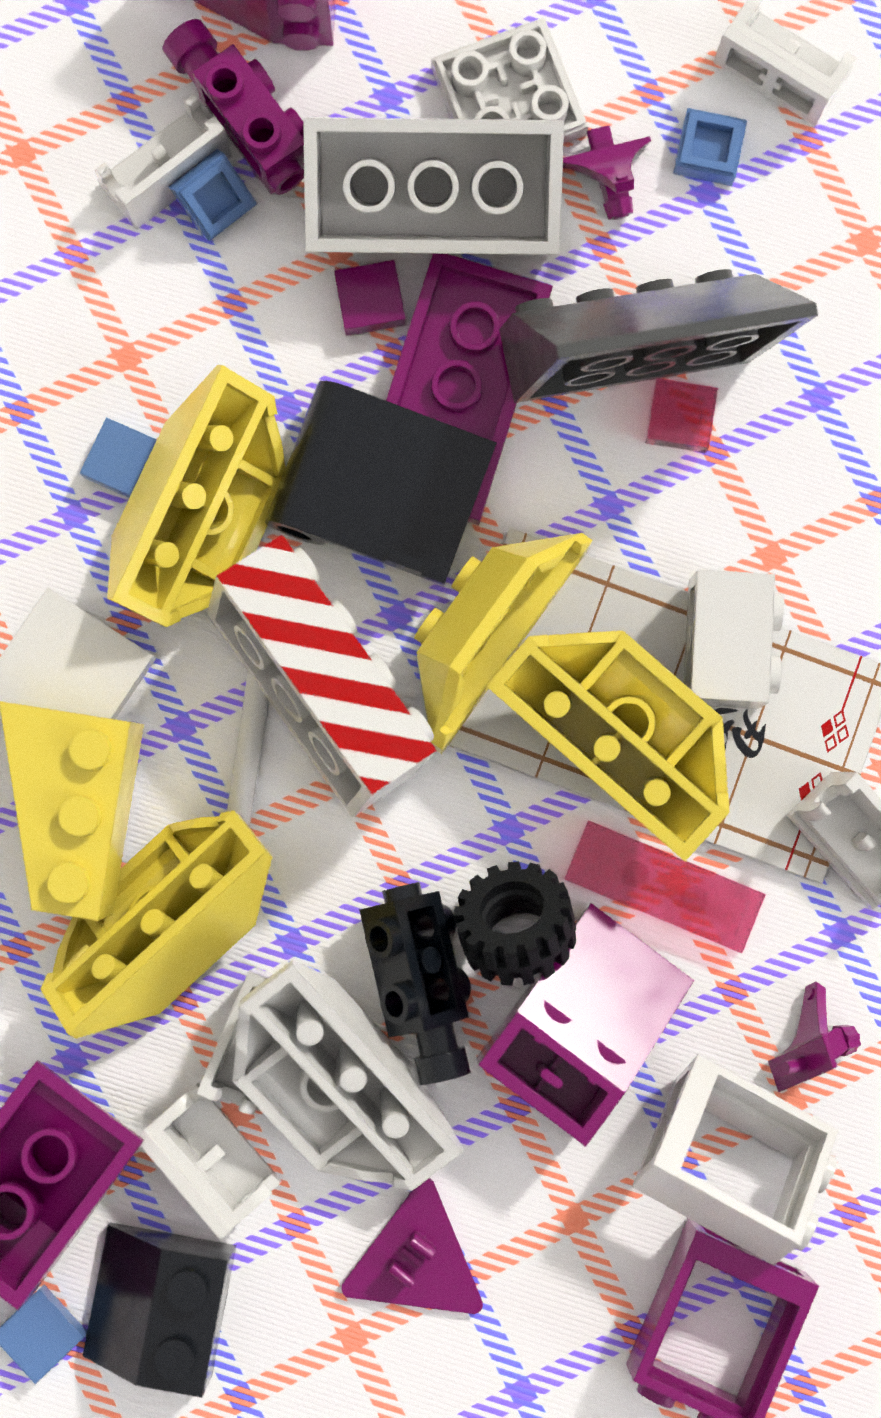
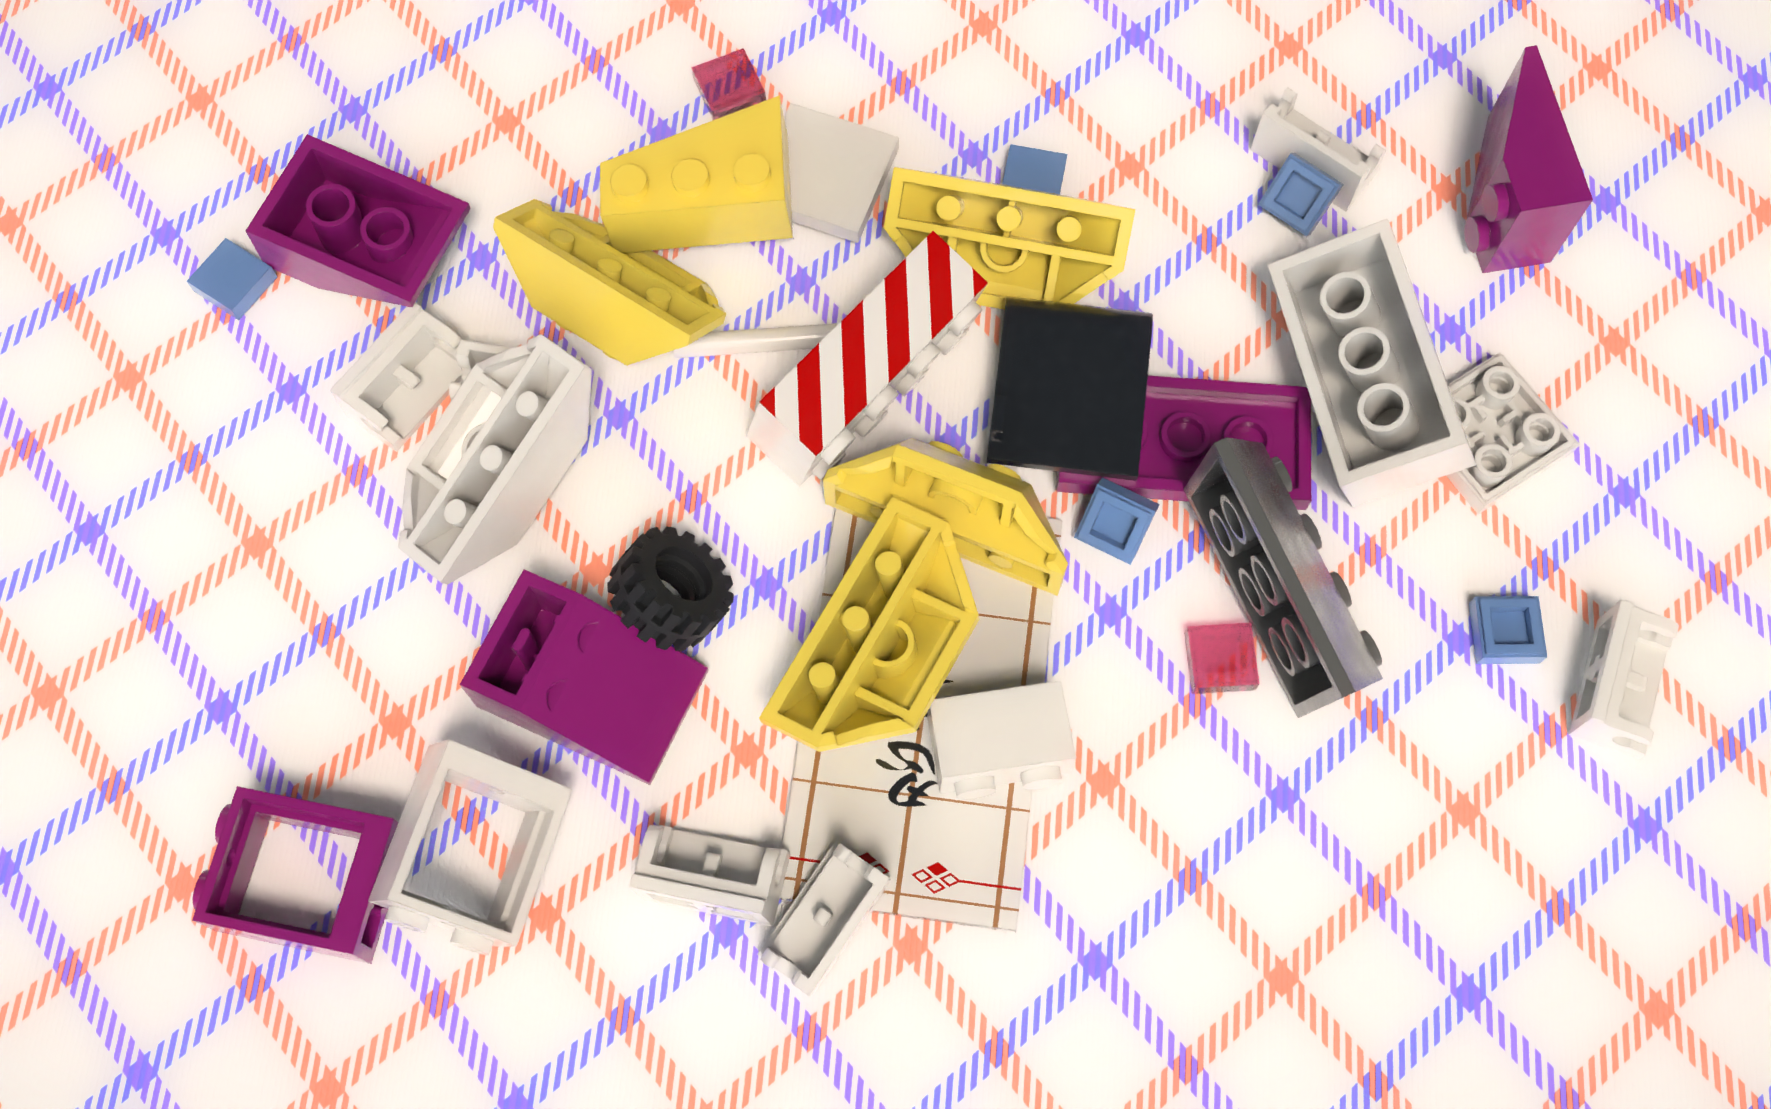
camera: 80 degrees right, 15 degrees down
black slope [83,1222,237,1398] -> none
magenta brick [162,19,304,195] -> none
magenta tile [334,259,406,336] -> none
magenta piece [341,1178,483,1314] -> none
black brick [359,882,471,1085] -> none
magenta piece [563,125,651,220] -> none
clear pink tile [563,820,766,954] -> none
magenta piece [768,981,861,1092] -> none
none -> white hinge [629,824,790,927]
none -> medium blue tile [1074,477,1160,565]

